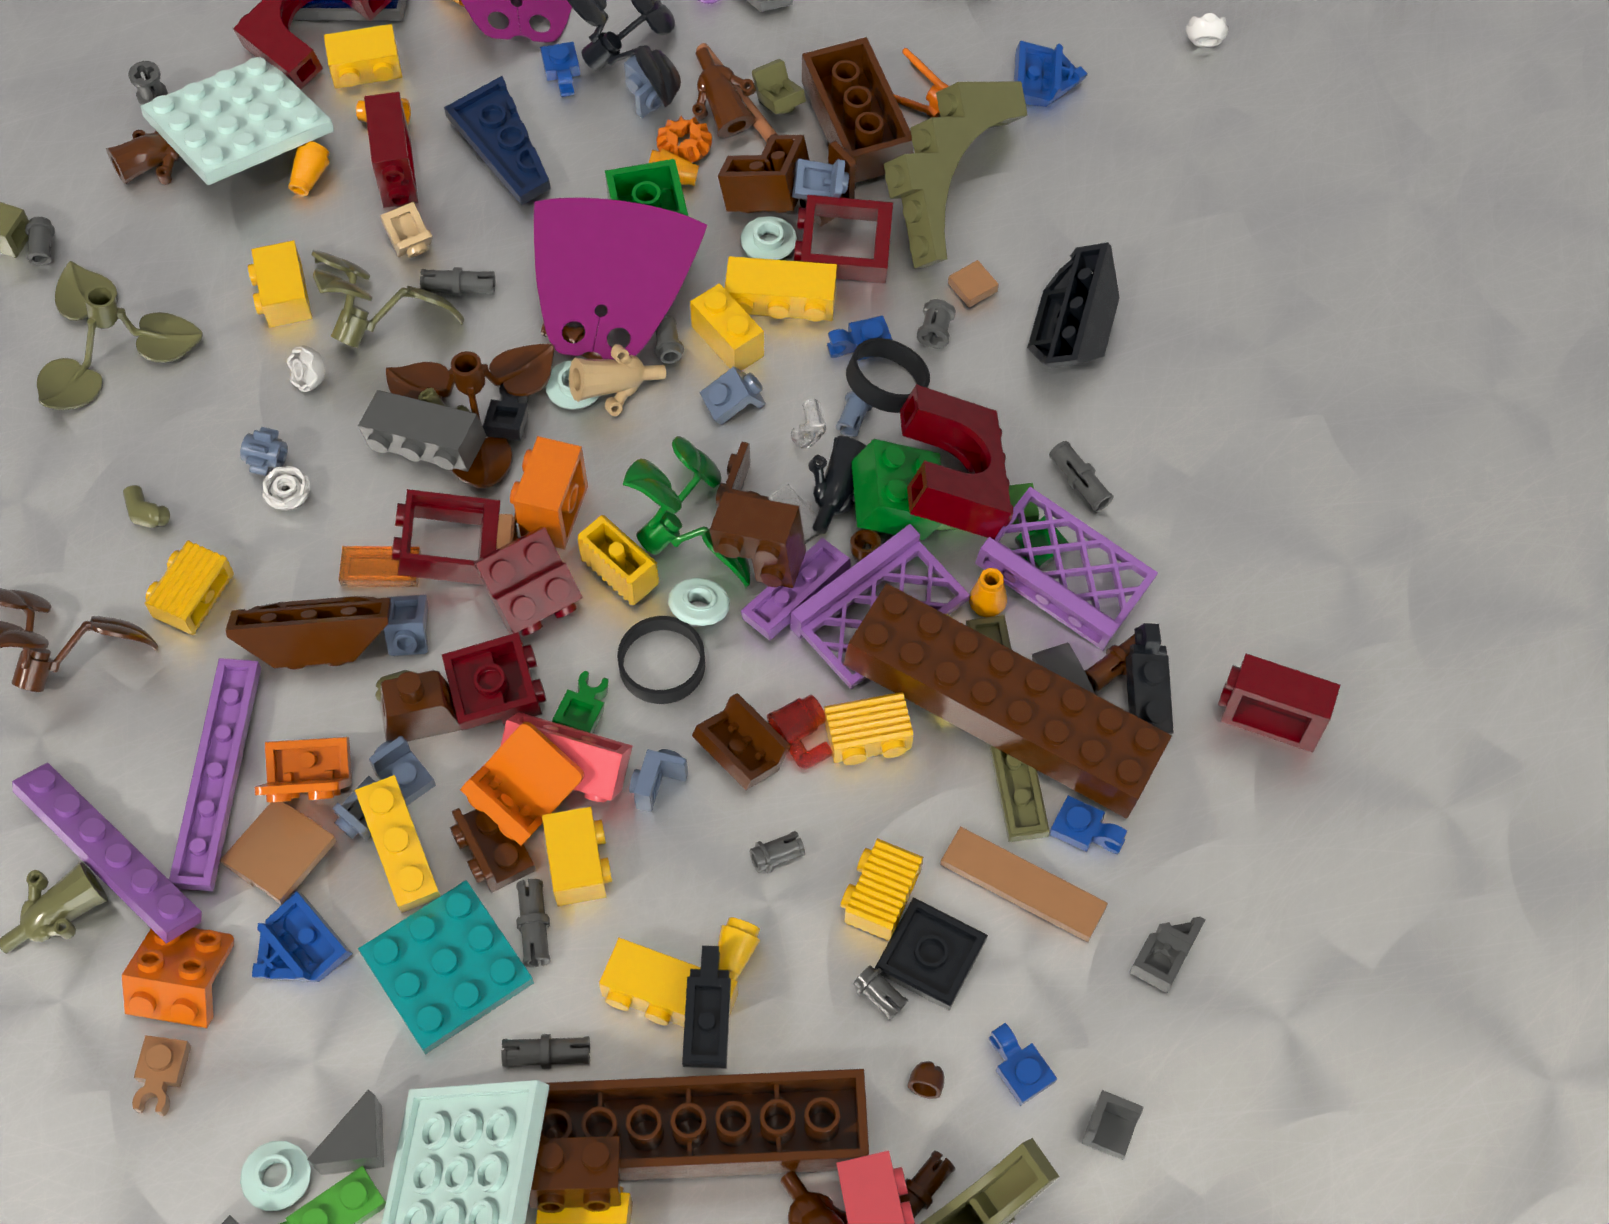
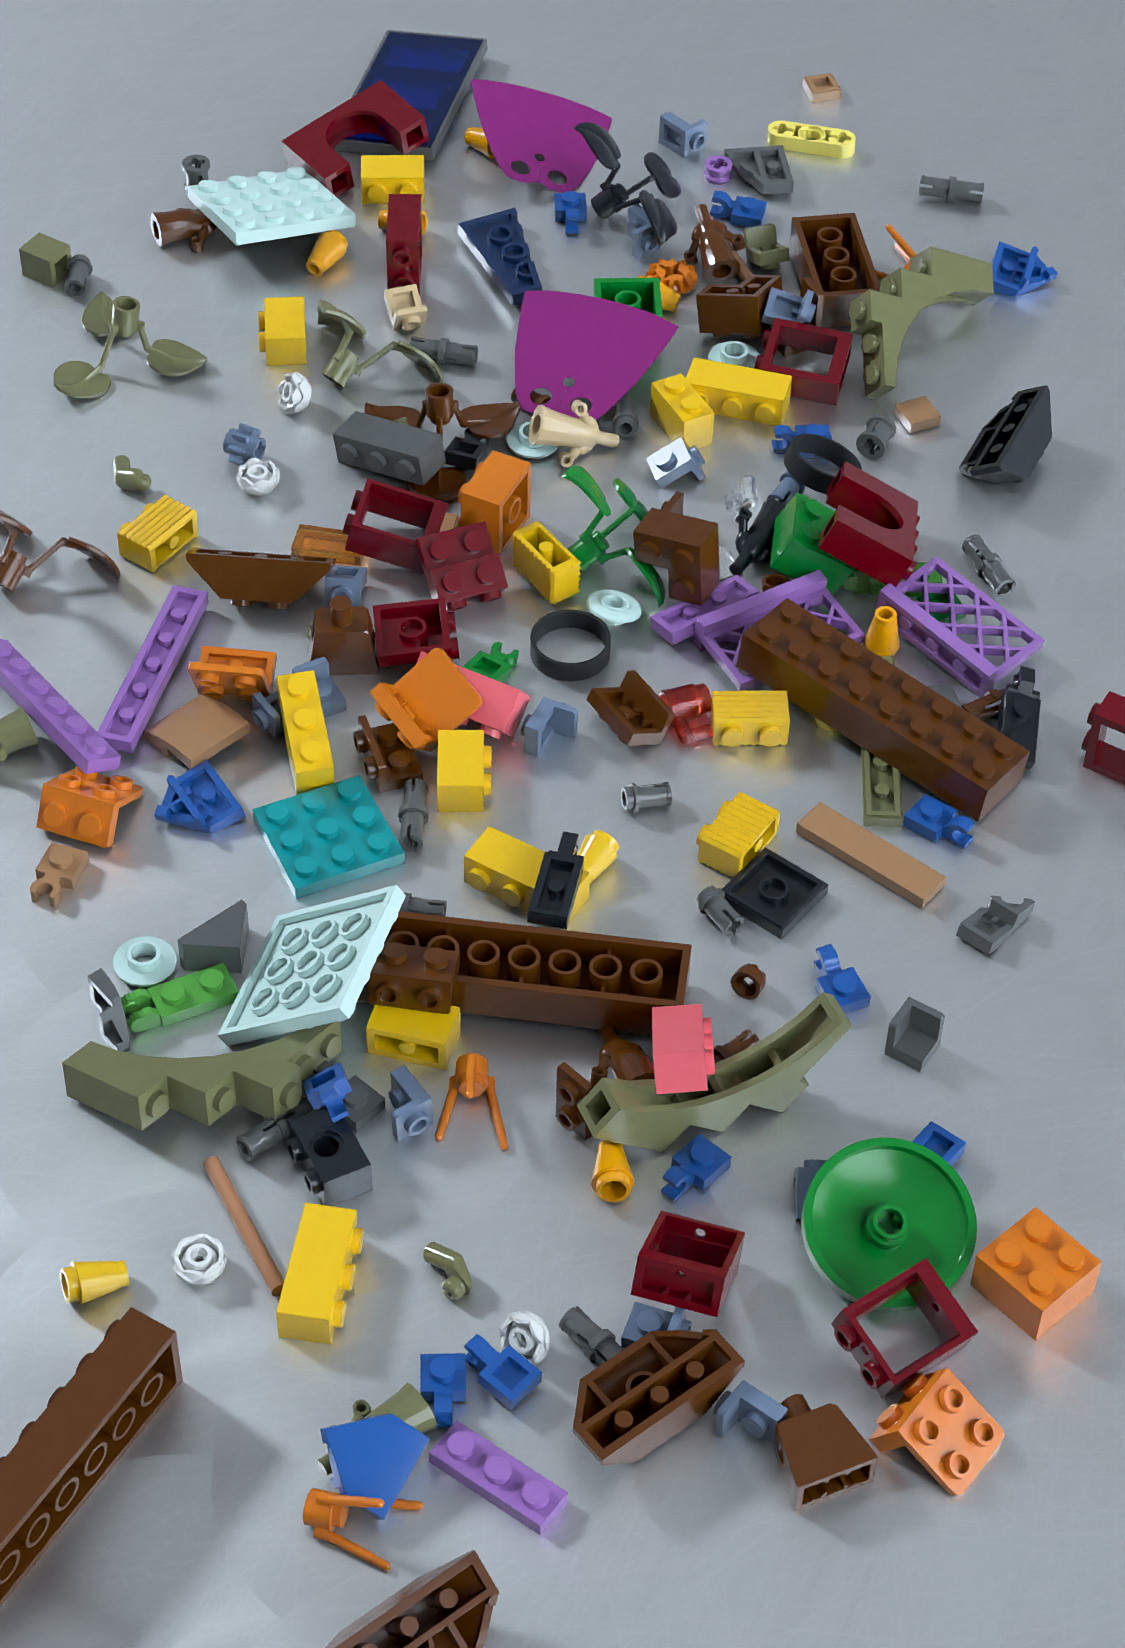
camera: 10 degrees right, 15 degrees down
none -> blue plate [710,191,767,228]

